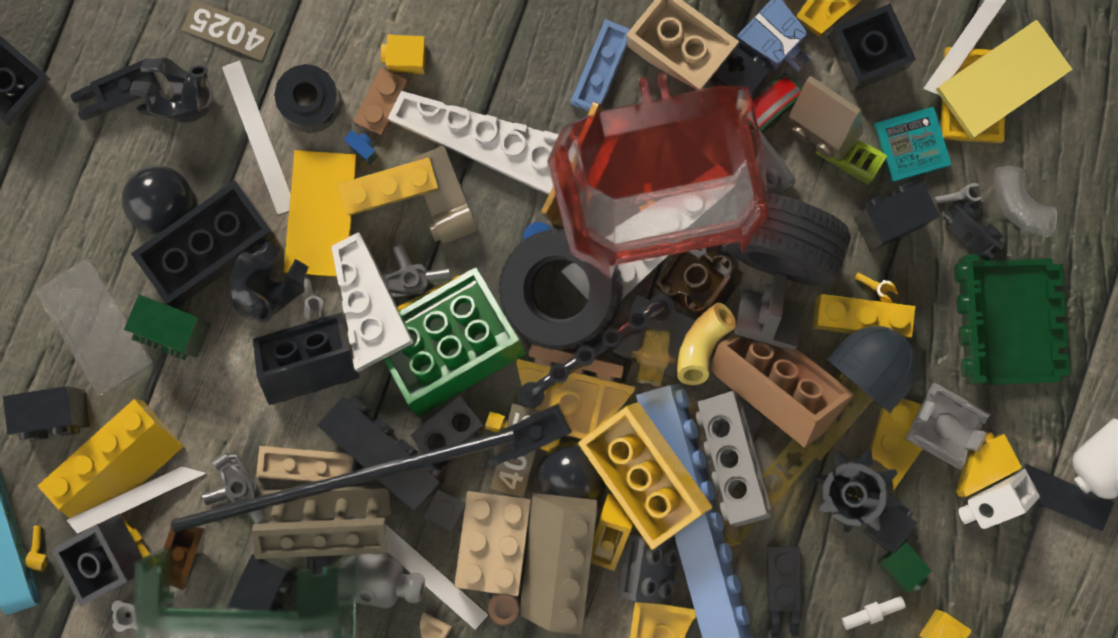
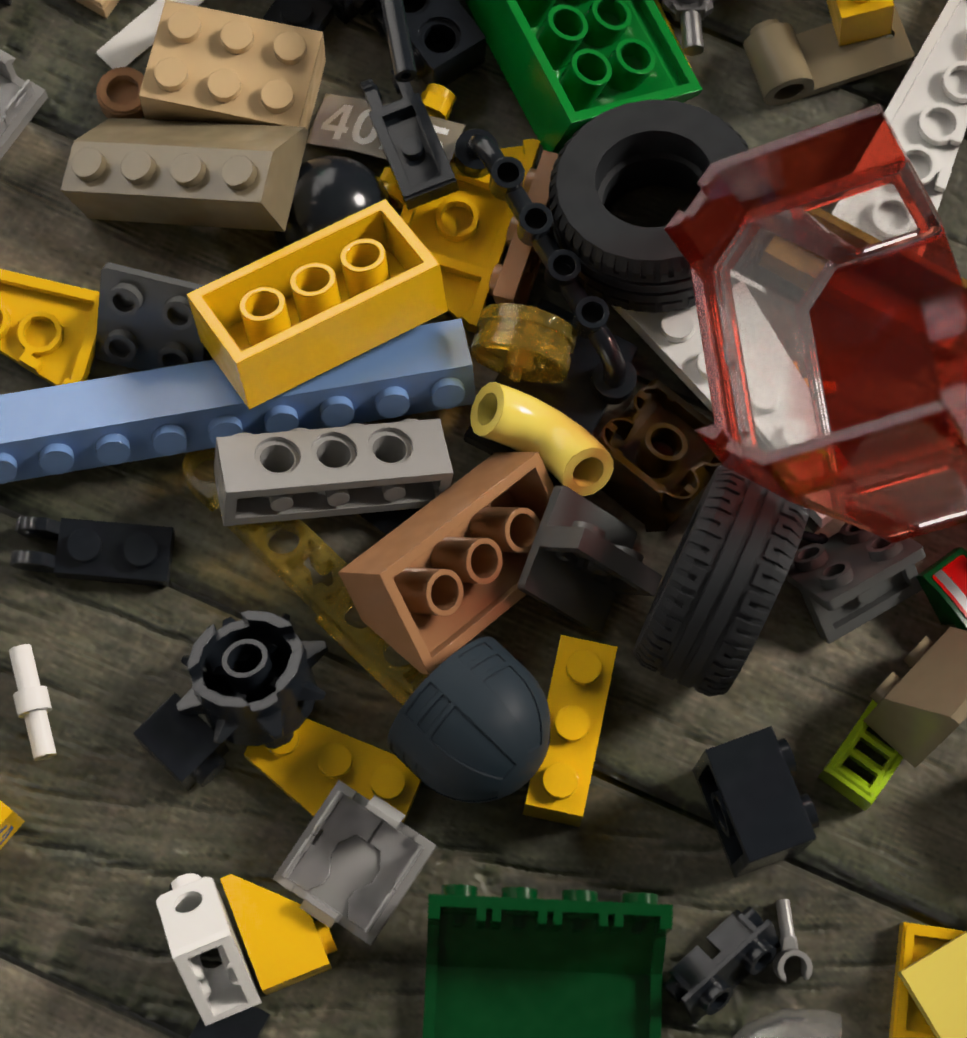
camera: 95 degrees right, 10 degrees down
yellow slope [590,493,633,571] -> none
yellow hand [855,272,898,303] -> none
teal tile [873,107,952,183] -> none
dark green brick [877,542,932,592] -> none

